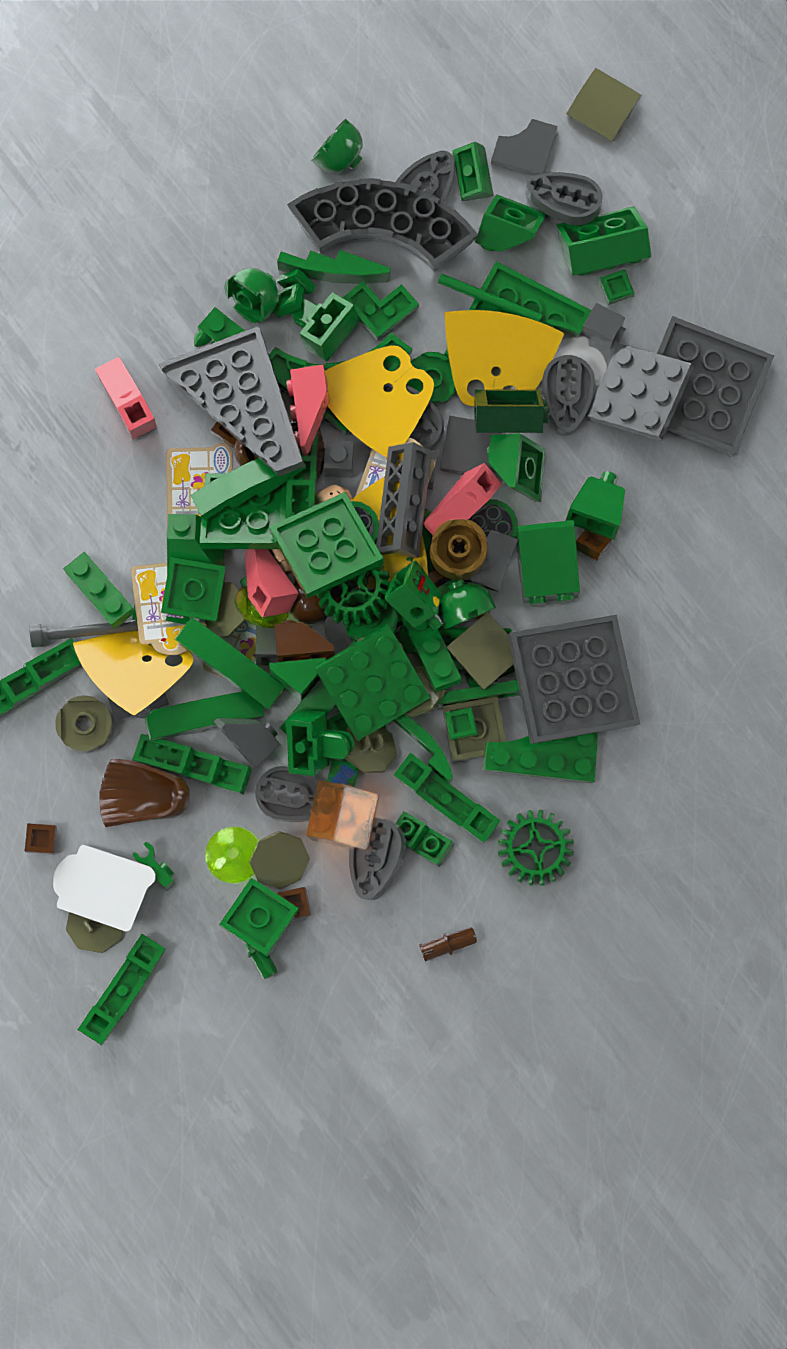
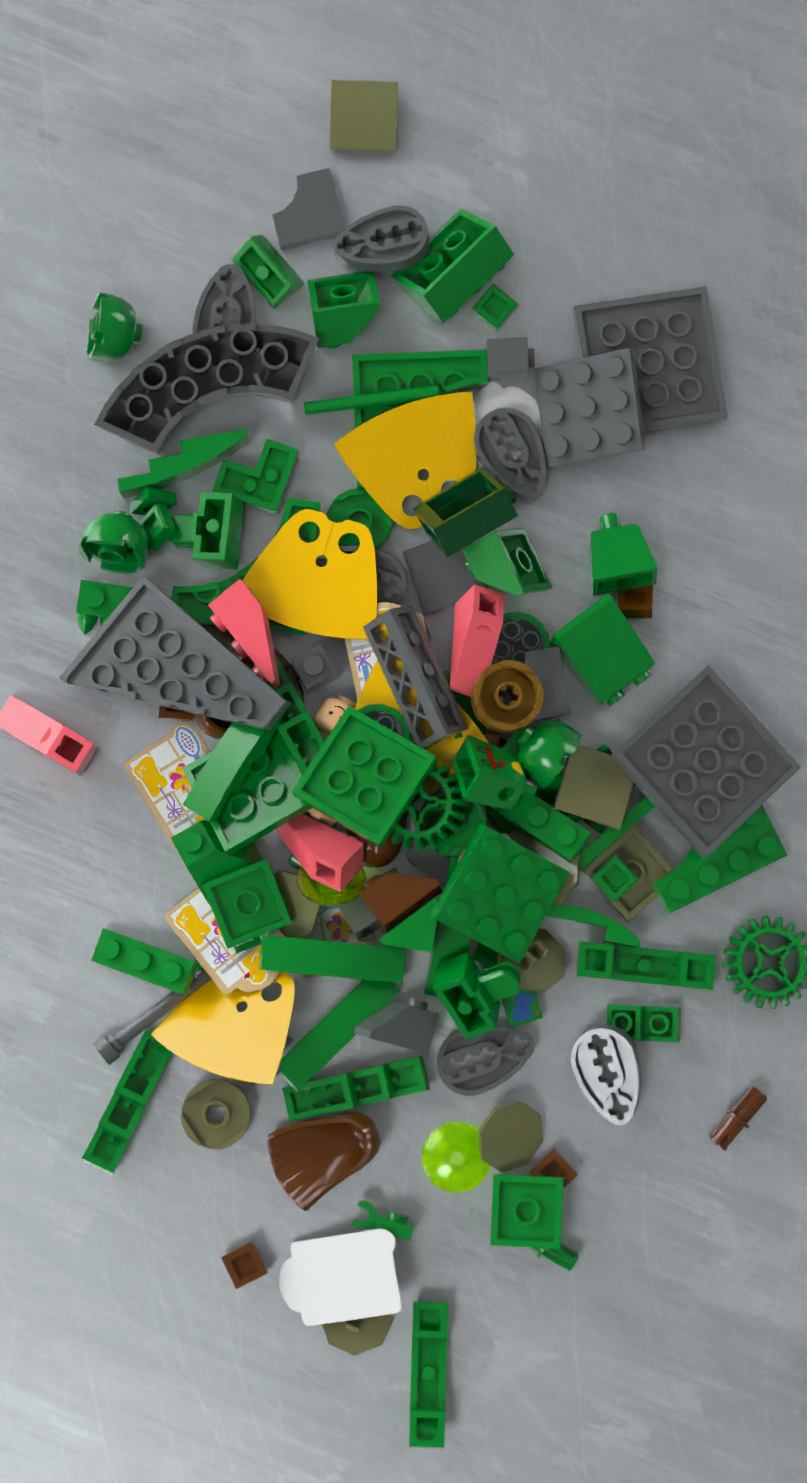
camera: 30 degrees left, 5 degrees up
clear orange slope [306,780,379,851] -> none

